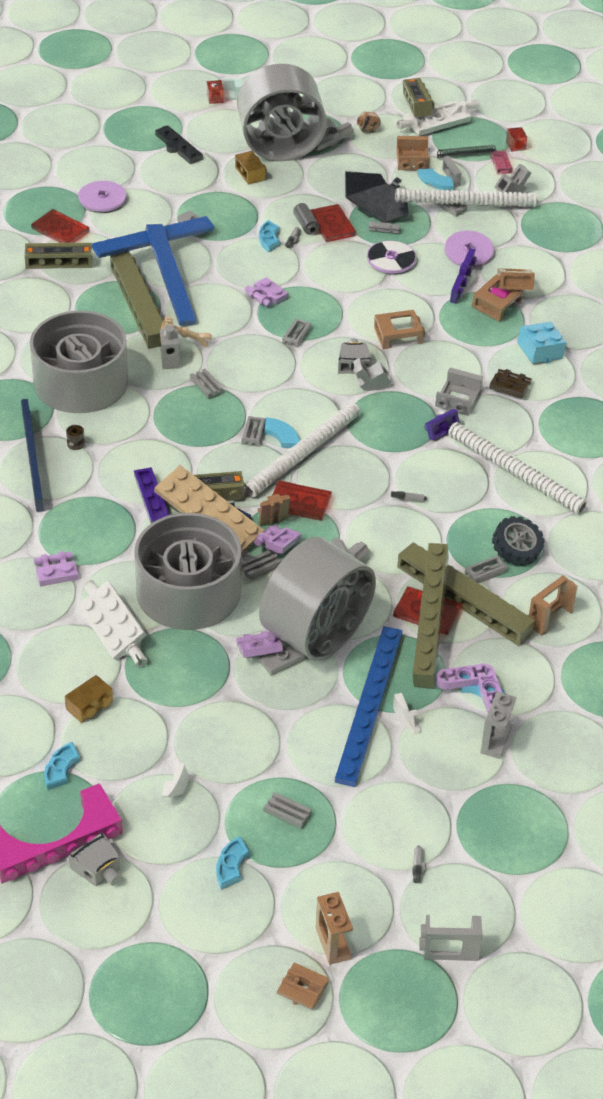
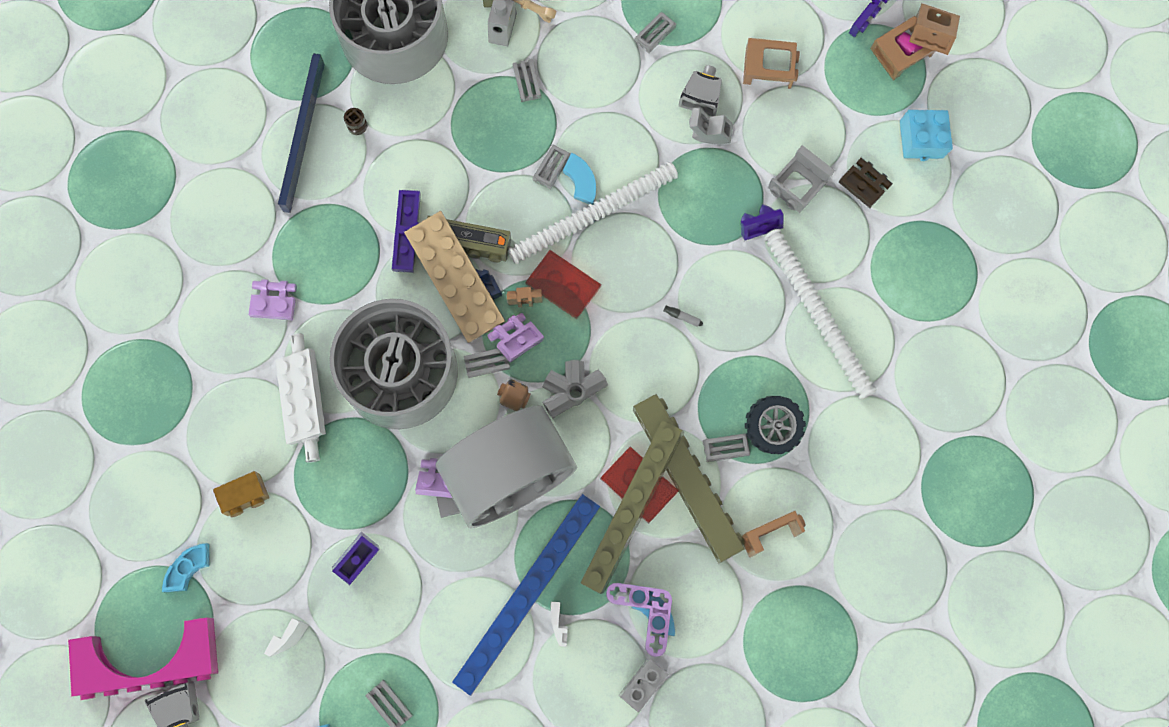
camera: 20 degrees right, 30 degrees up
none -> dark purple brick [332,532,380,585]

